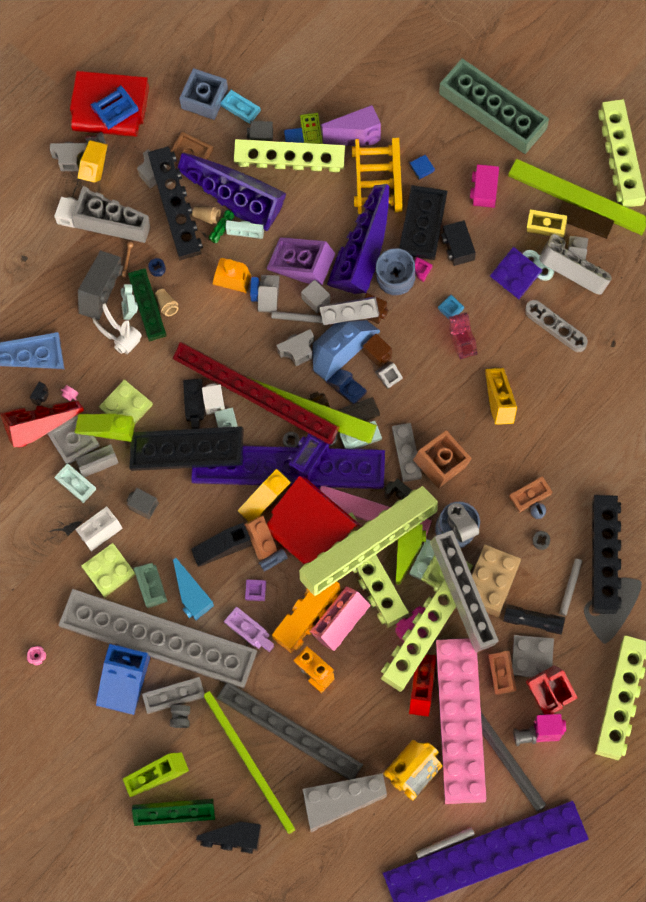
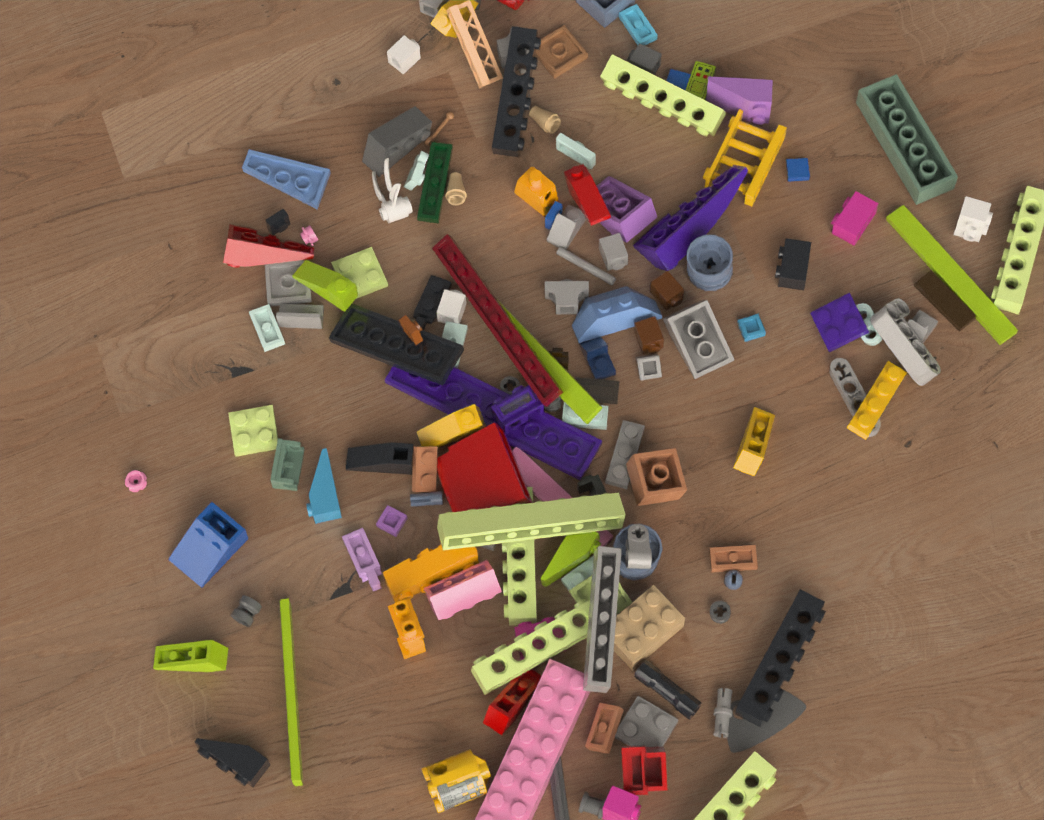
camera: 25 degrees right, 5 degrees down
light grey plate [59,589,257,688] -> none
light grey wedge [72,186,150,243] -> none
white hinge [75,506,123,552] -> none
dark grey brick [127,488,159,519] -> none
dark green plate [132,799,215,826] -> none
light grey plate [142,677,204,714] -> none
dark blue bush [148,258,166,277] -> none
dark purple wedge [178,152,286,231] -> none
green axle [209,210,234,243] -> none
dark grey tile [217,682,363,780] -> none
light grey wedge [303,773,387,832] -> none
light grey plate [320,297,379,325] -> none
black plate [399,185,448,260] -> none
dark pink tile [414,257,433,282] -> none
clear pink brick [449,312,478,359] -> none
light yellow brick [527,210,567,238] -> none
light grey bar [559,558,582,616] -> none
none -> dark orange plate [399,315,423,345]
none -> light nougat fence [446,0,503,89]
none -> red slope [564,164,611,226]
none -> light grey slope [663,300,734,379]
none -> light grey pin [713,688,733,738]
none -> yellow plate [847,361,907,440]
none -> white brick [954,196,993,242]

